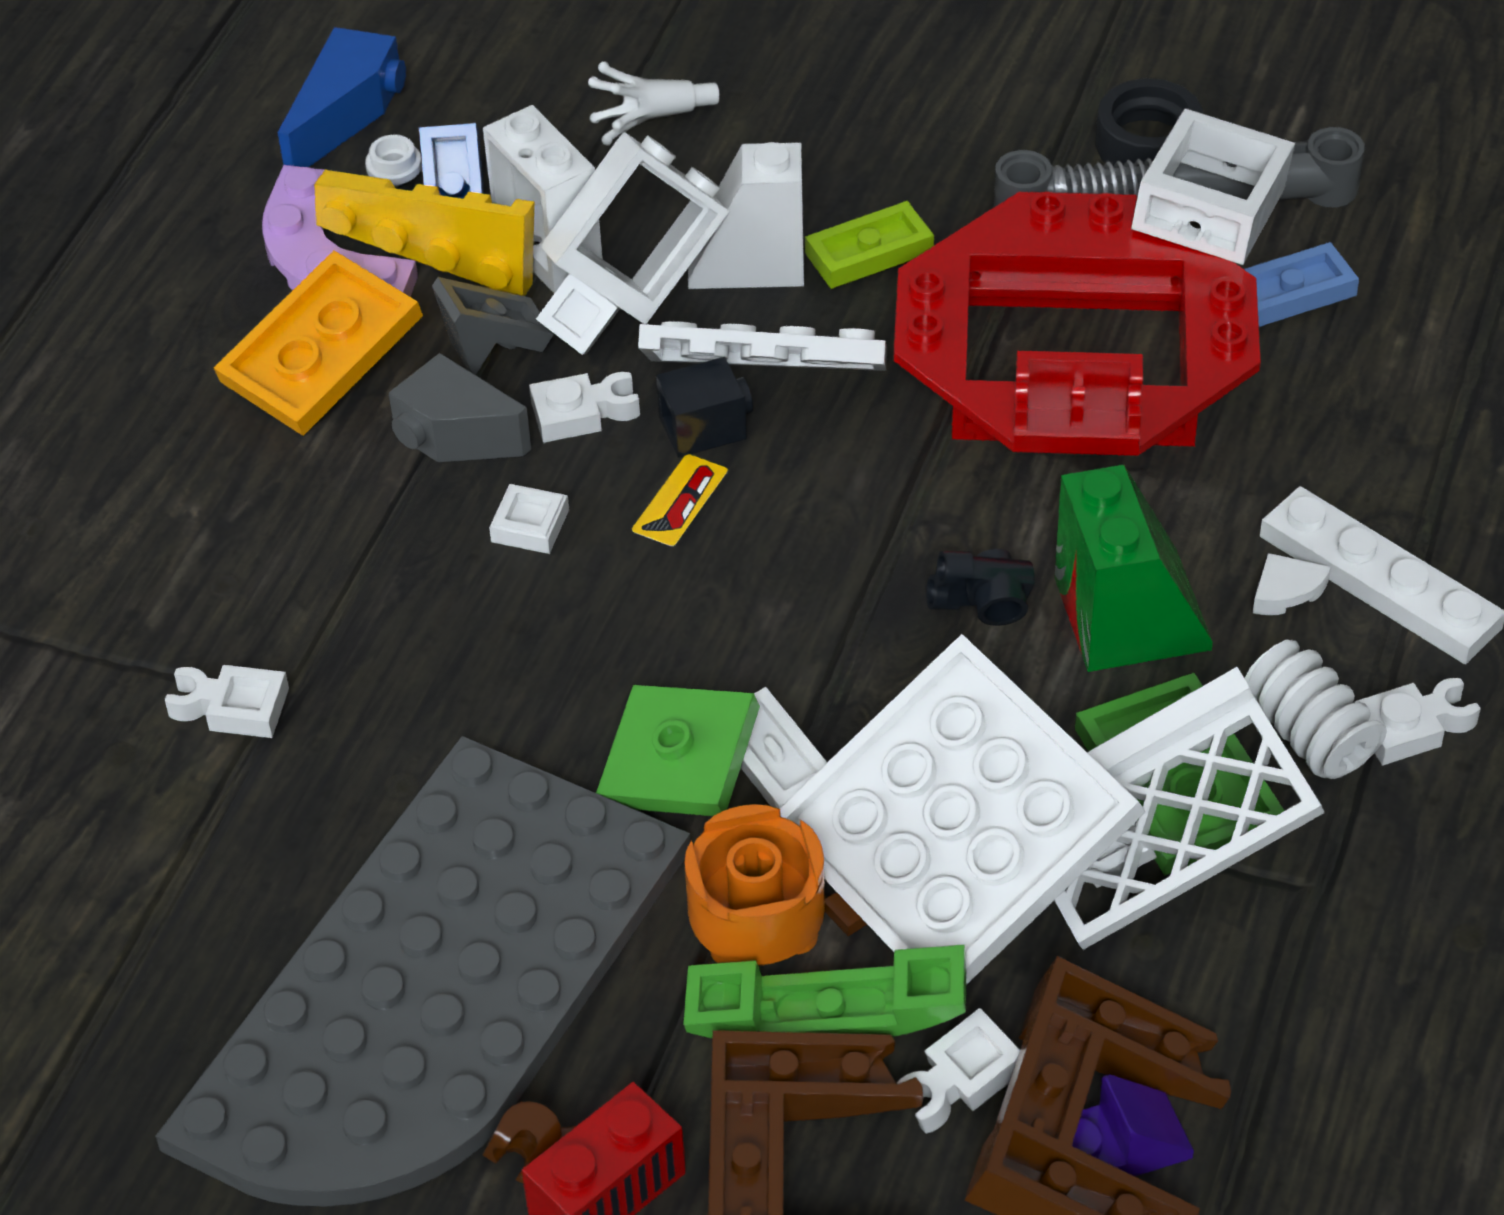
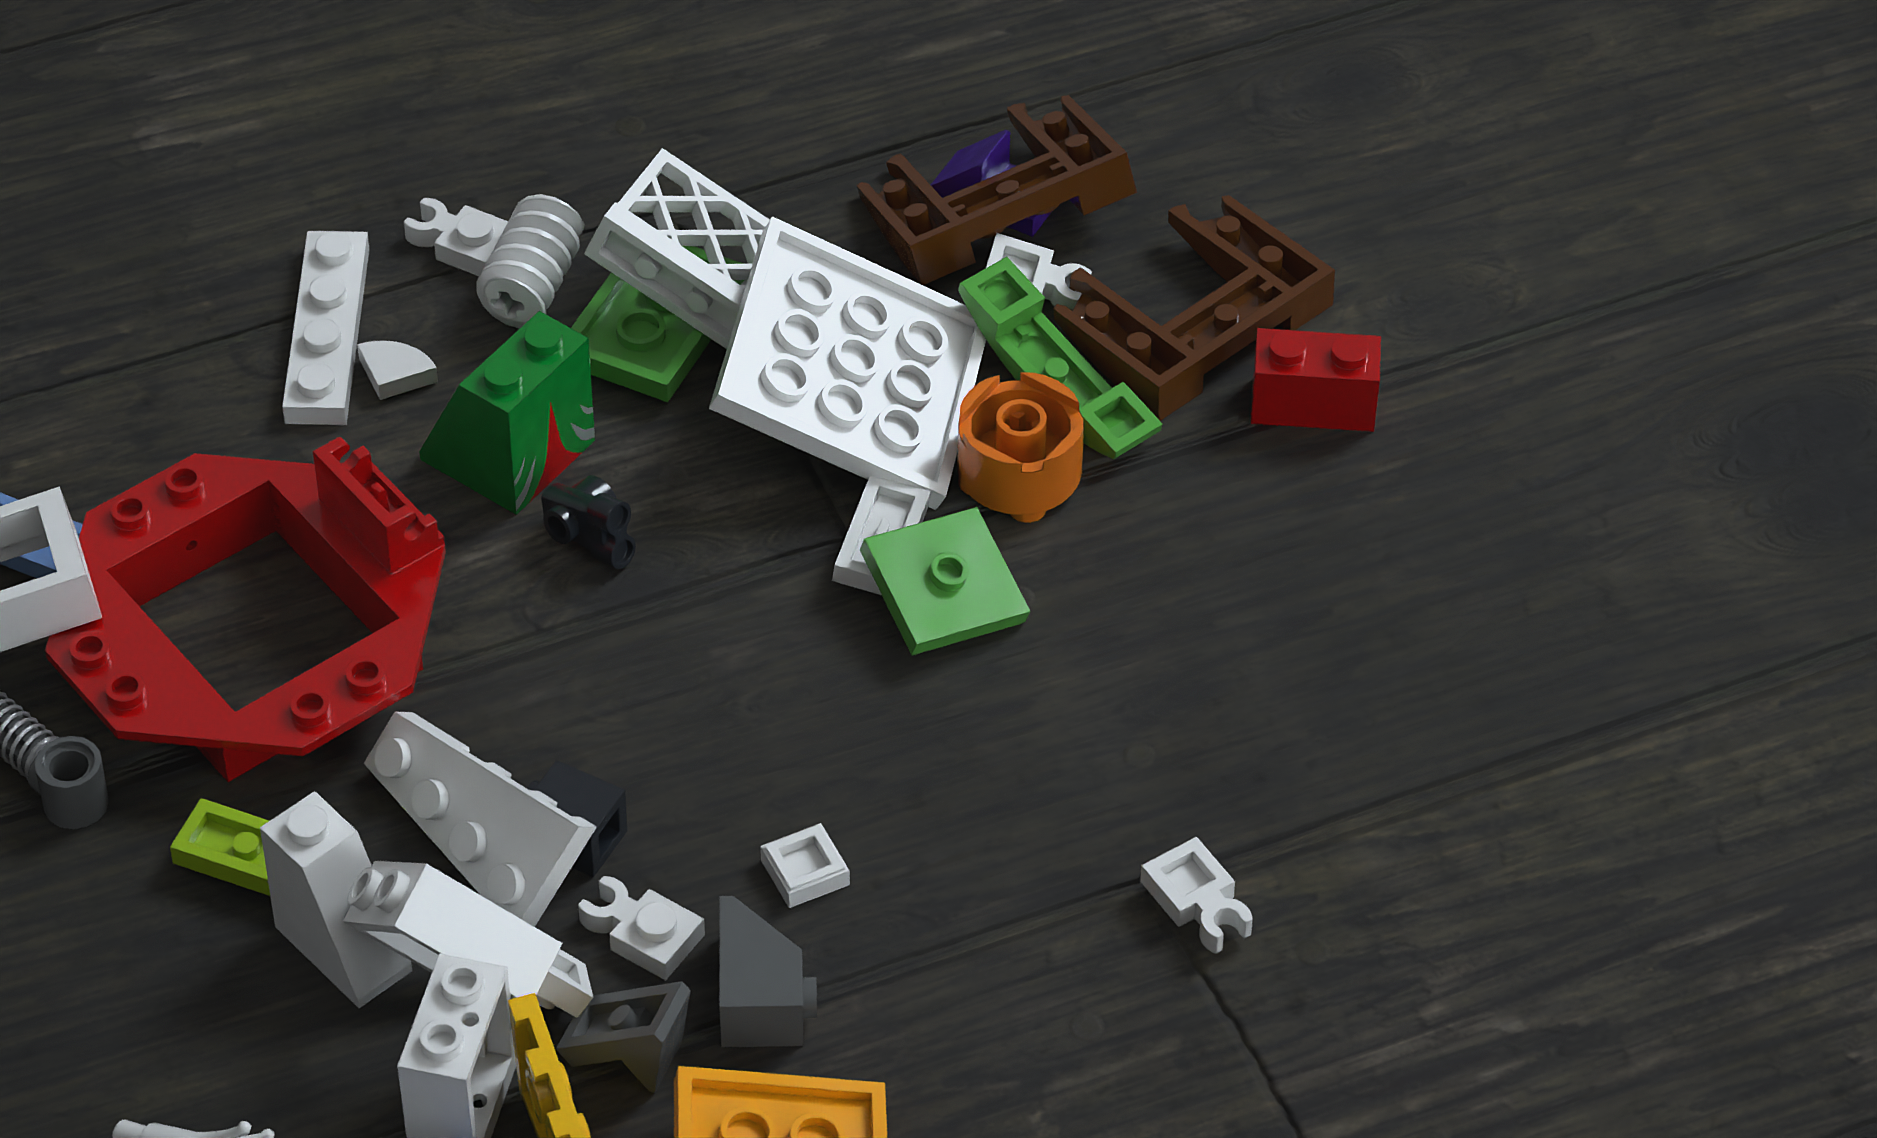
camera: 135 degrees left, 0 degrees up
dark grey plate [156,736,691,1207] -> none
reddish brown piece [483,1101,578,1183] -> none
yellow sticker [632,454,728,546] -> none

